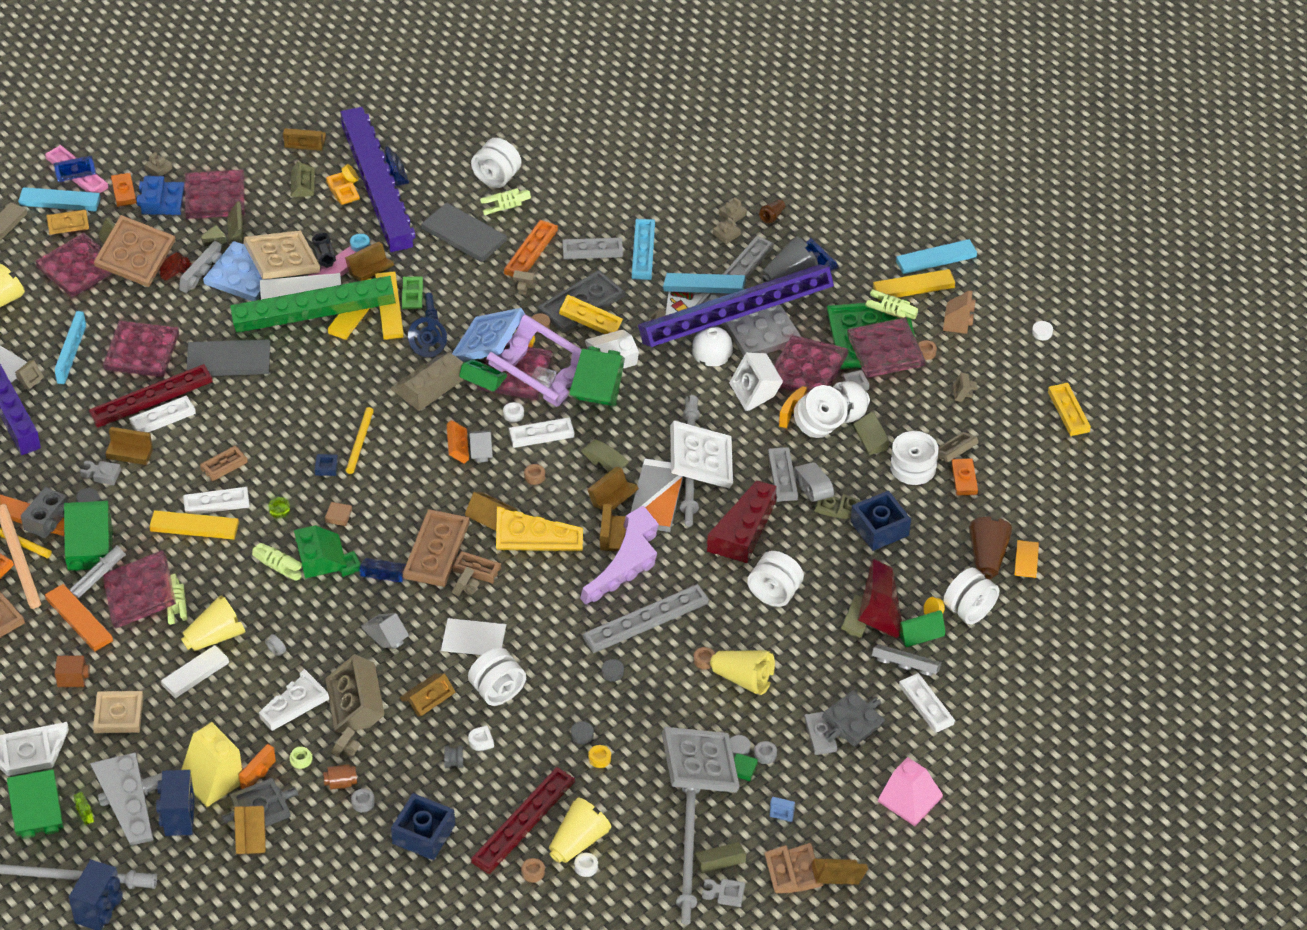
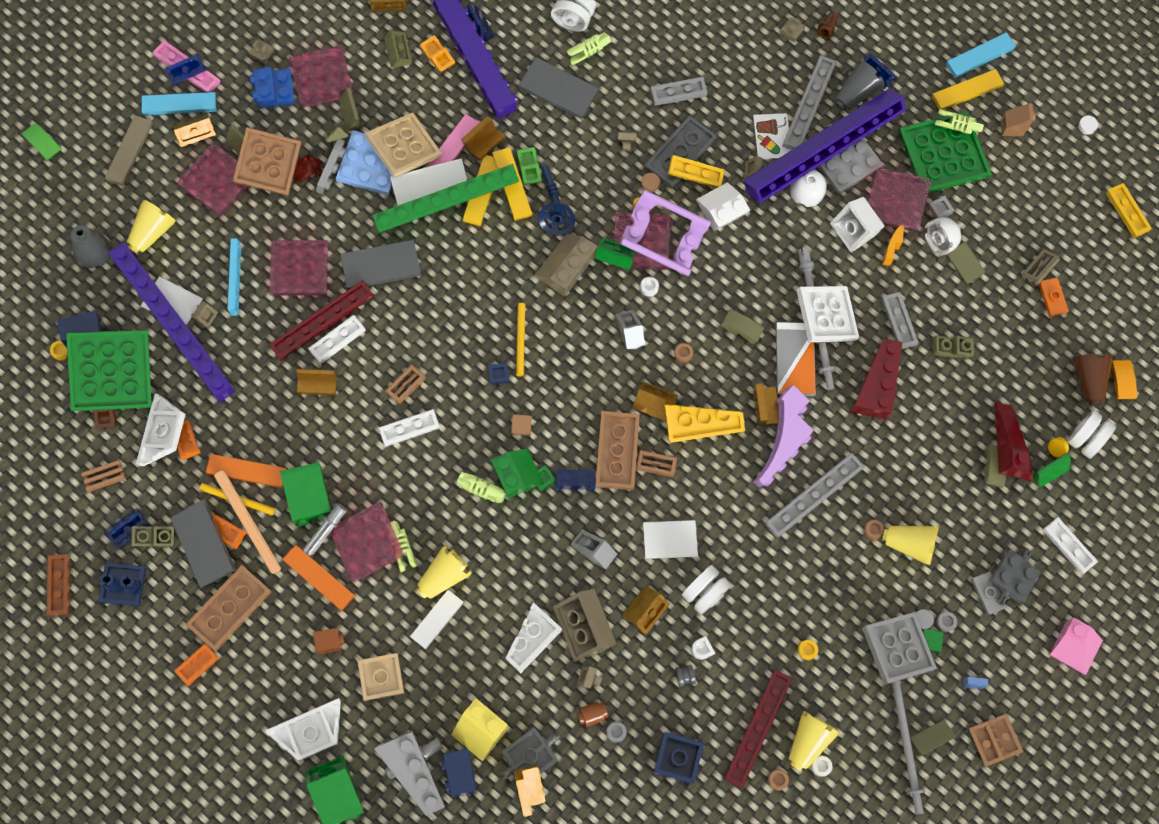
camera: 15 degrees left, 25 degrees up
dark grey brick [21,487,68,538] -> none
clear neon green tile [73,792,94,825] -> none
dark grey tile [76,488,102,502] -> none
light grey plate [80,461,121,485] -> none
orange plate [111,173,136,207] -> none
yellow tile [149,510,239,540] -> none
orange plate [239,744,276,789] -> none
light grey tile [265,634,286,656] -> none
clear neon green tile [268,497,290,518] -> none
yellowish green plate [289,747,313,769] -> none
black piece [312,232,336,268] -> none
yellow tile [342,164,359,184] -> none
medium azure tile [350,234,370,252] -> none
orange plate [447,420,469,464] -> none
dark tan tile [451,567,480,597] -> none
light blue plate [452,308,525,362] -> none
orange tile [504,220,558,277] -> none
white tile [509,417,574,448] -> none
clear plate [531,366,556,388] -> none
green slope [569,346,625,407] -> none
dark grey tile [571,722,594,745] -> none
pearl gold panel [587,466,639,510] -> none
dark grey tile [602,659,624,682] -> none
medium azure tile [632,219,655,280] -> none
medium azure tile [663,273,746,294] -> none
light grey plate [702,879,745,907] -> none
dark tan tile [713,217,741,244] -> none
white wheel [747,551,804,607] -> none
light grey beam [793,462,834,502] -> none
white wheel [794,385,847,438] -> none
pearl gold panel [811,859,868,885] -> none
clear pink plate [847,318,925,377] -> none
dark blue brick [851,490,911,551] -> none
light grey plate [872,644,942,676] -> none
white wheel [890,431,939,485] -> none
medium nougat tile [917,340,937,360] -> none
dark tan tile [952,372,978,402] -> none

